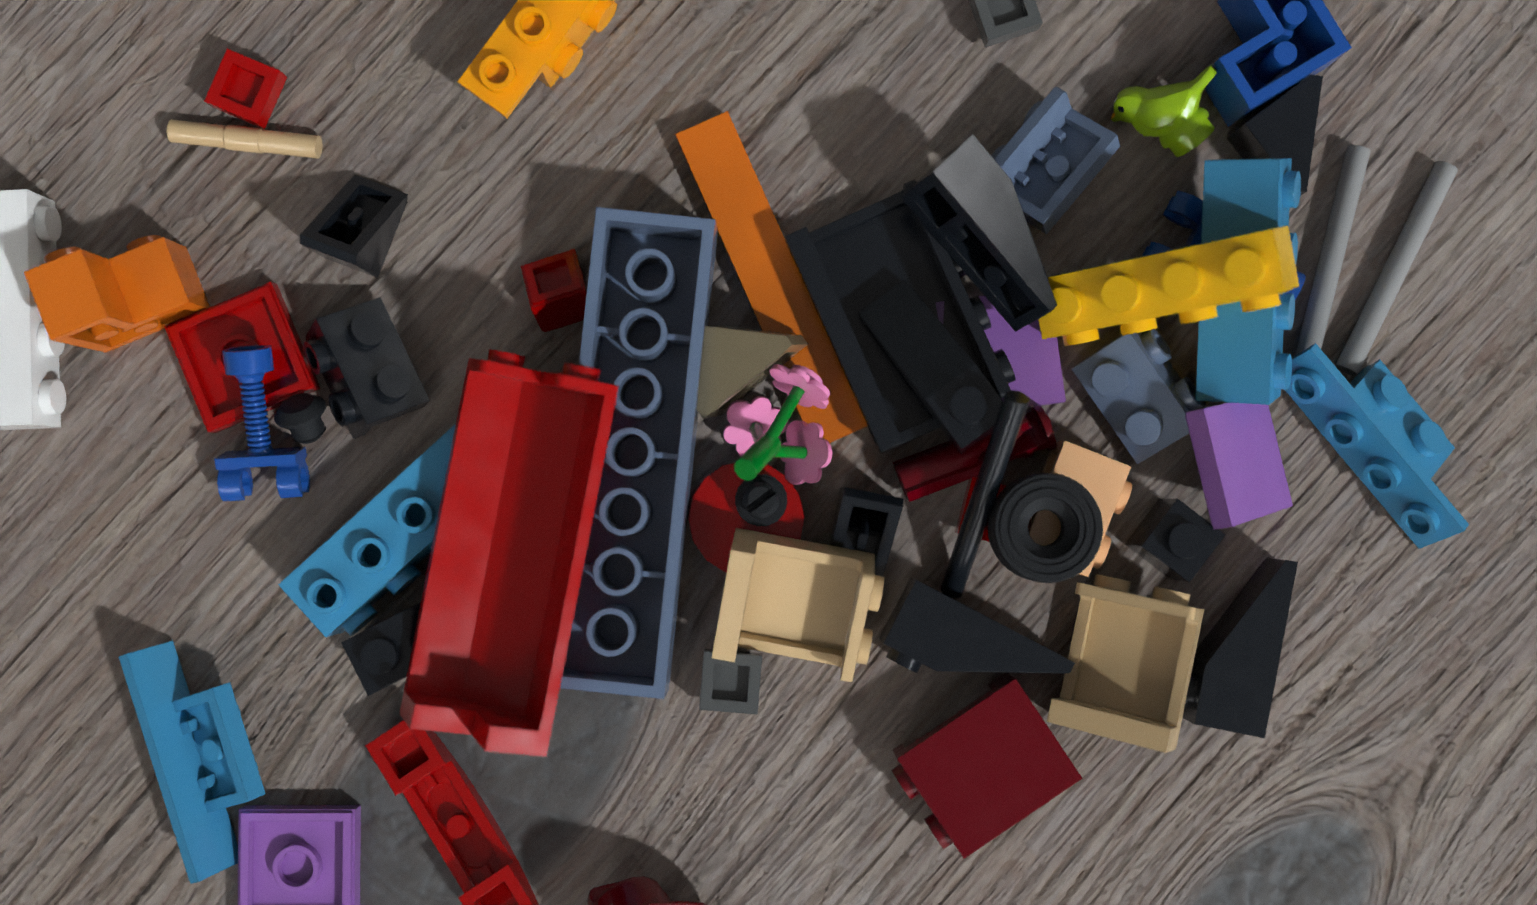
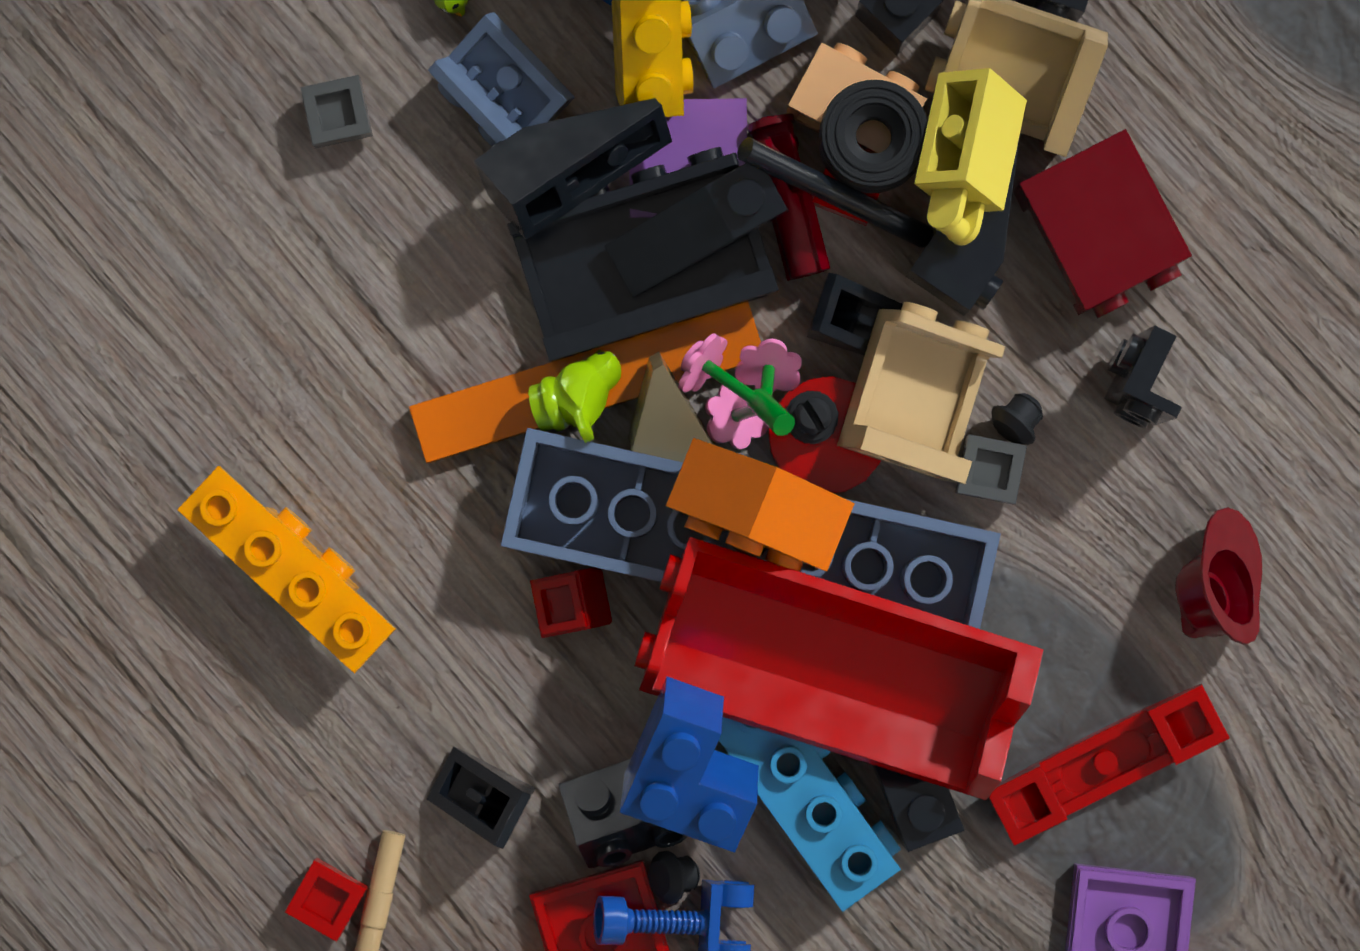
camera: 80 degrees left, 0 degrees up
none -> lime animal [528,349,621,443]
none -> blue brick [620,677,759,853]
none -> orange brick [666,438,855,572]
none -> light yellow brick [914,68,1027,246]
none -> black piece [991,393,1043,445]
none -> black bracket [1104,325,1182,429]

